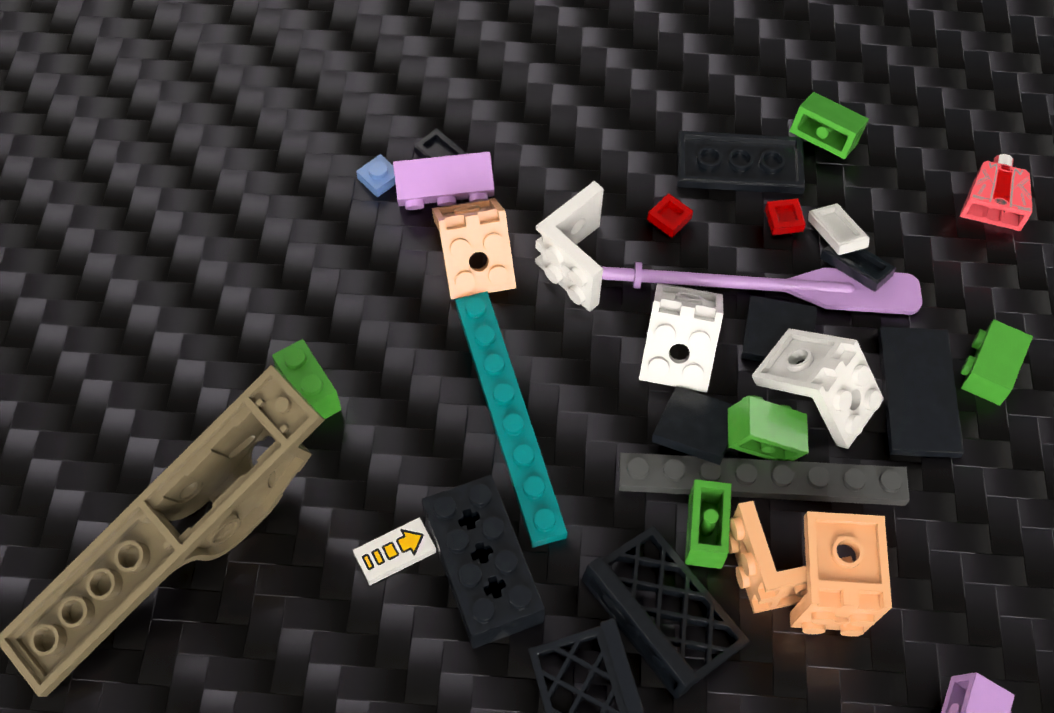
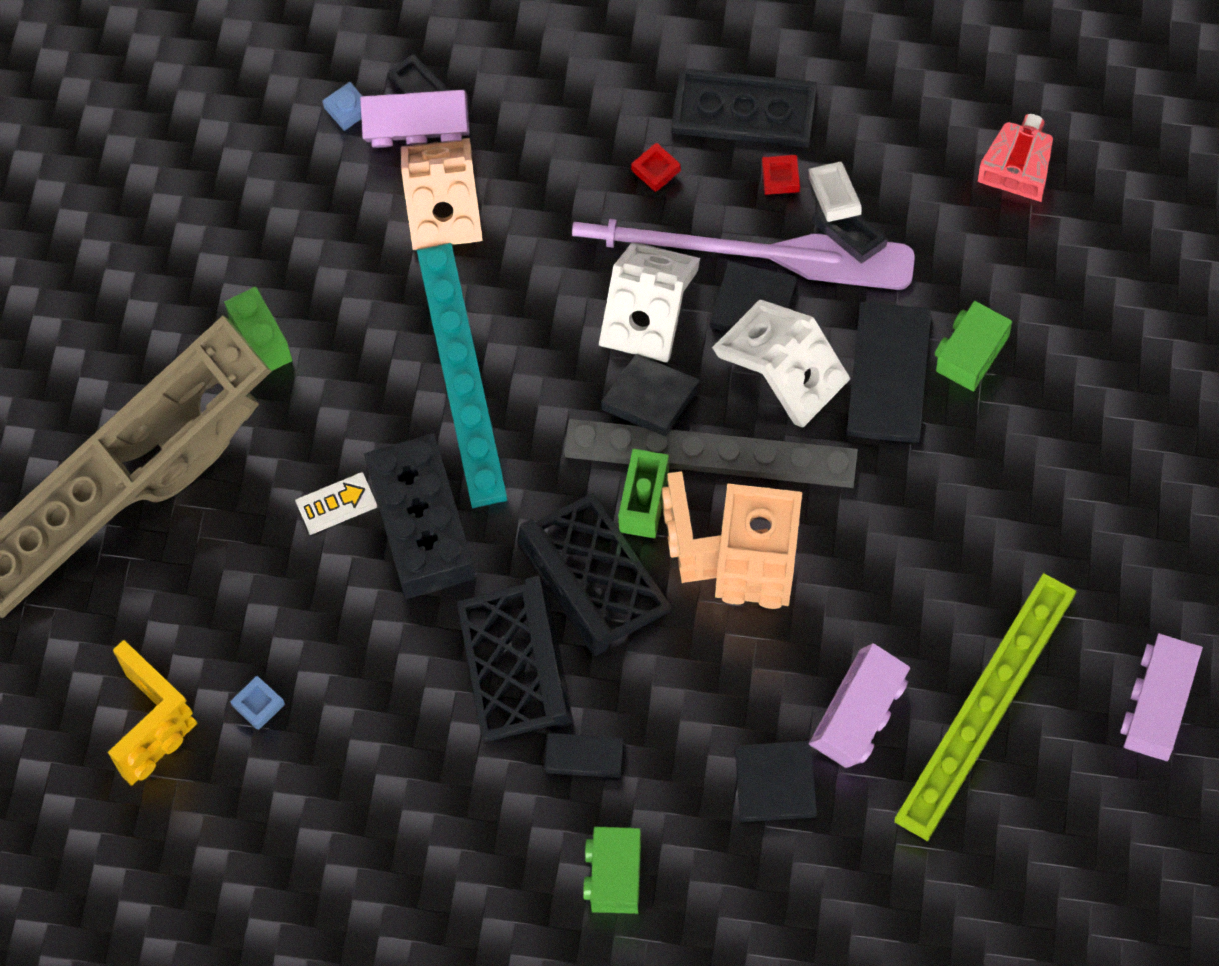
camera: 10 degrees right, 5 degrees up
white bracket [535,181,604,312] -> none
bright green brick [728,395,809,461] -> none
bright green brick [789,92,869,159] -> none

